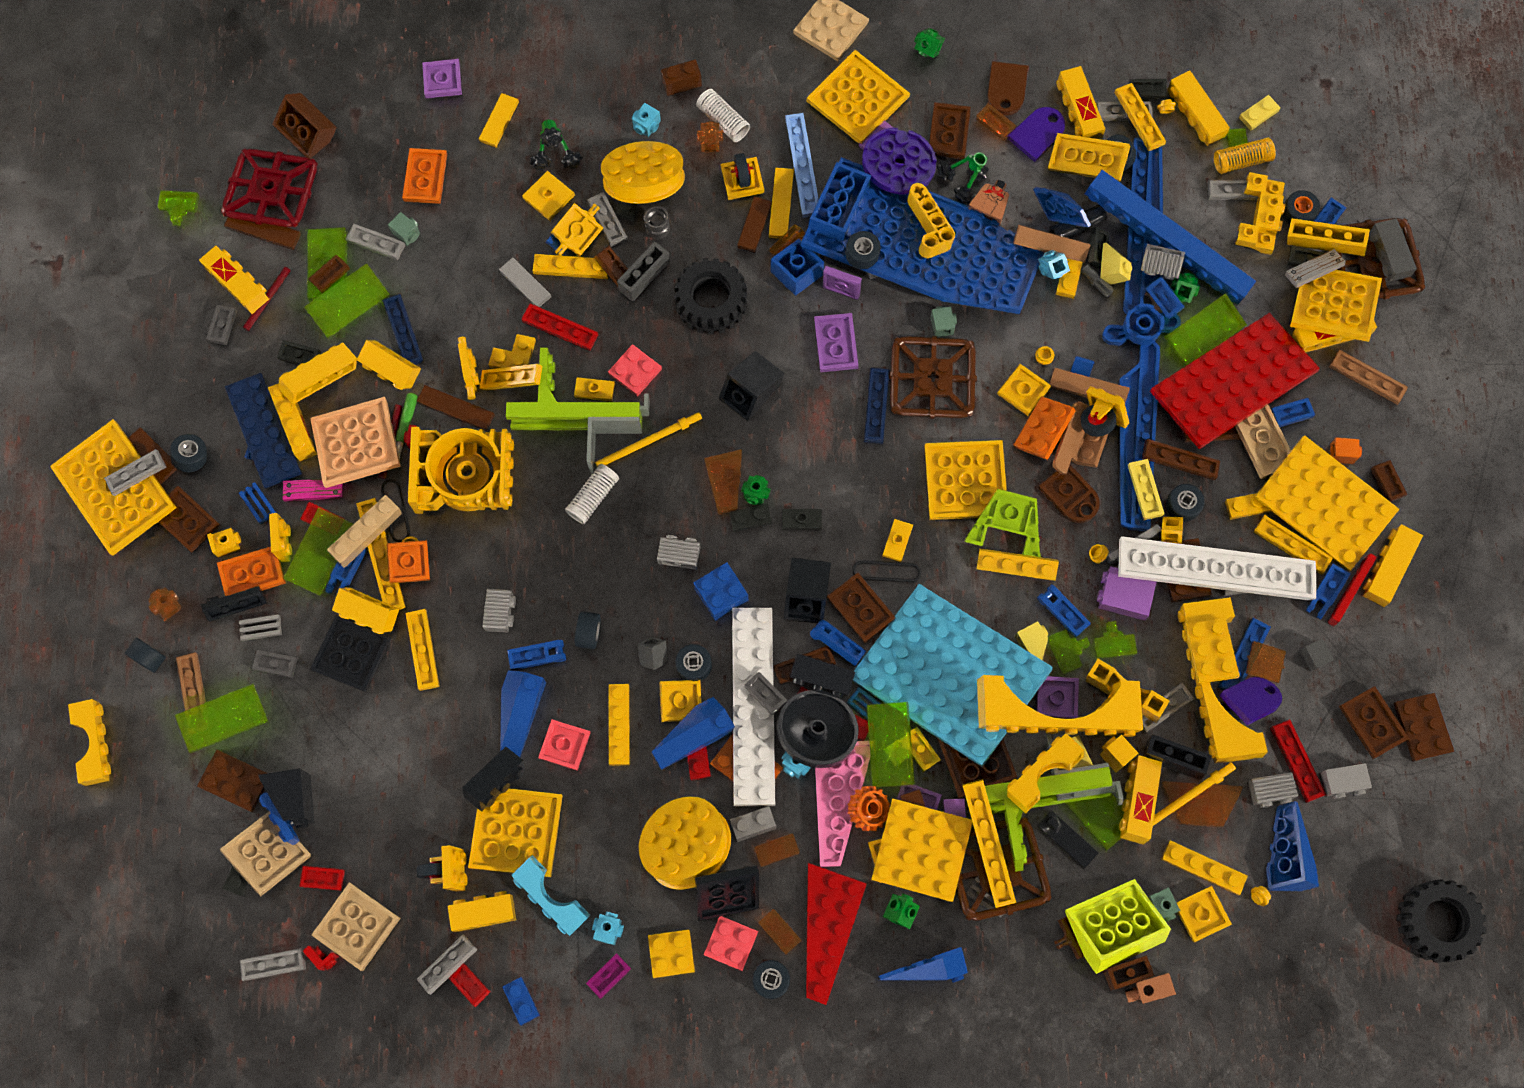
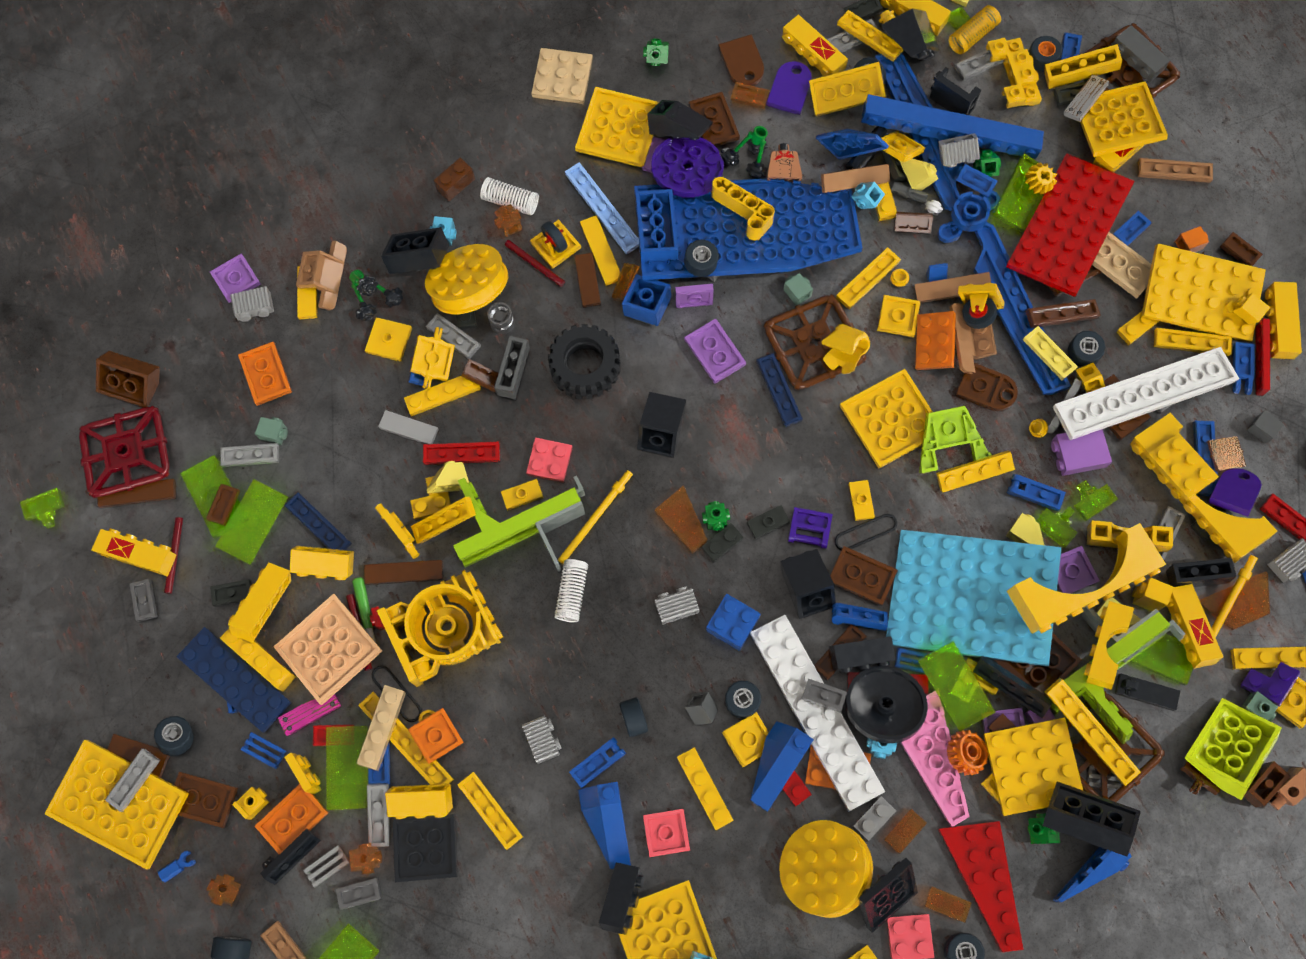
camera: 25 degrees left, 0 degrees up
none -> blue bar [157,851,196,883]
none -> light grey brick [230,286,274,321]
none -> medium nougat plate [296,241,347,310]
none -> clear orange brick [349,843,382,875]
none -> light grey tile [367,783,390,847]
none -> black brick [381,227,449,274]
none -> light yellow slope [426,461,469,493]
none -> dark red bar [505,240,565,287]
none -> black slope [647,100,713,140]
none -> dark purple plate [788,507,833,549]
none -> yellow piece [822,324,870,374]
none -> yellow plate [836,247,901,310]
none -> black slope [881,8,940,60]
none -> yellow plate [881,131,925,163]
none -> plate [894,212,933,233]
none -> white plate [925,200,943,216]
none -> black panel [930,67,981,115]
none -> black plate [973,656,1053,718]
none -> yellow gear [1025,162,1057,195]
none -> black slope [1043,781,1141,857]
none -> yellow brick [1233,293,1270,325]
none -> dark purple plate [1241,662,1300,707]

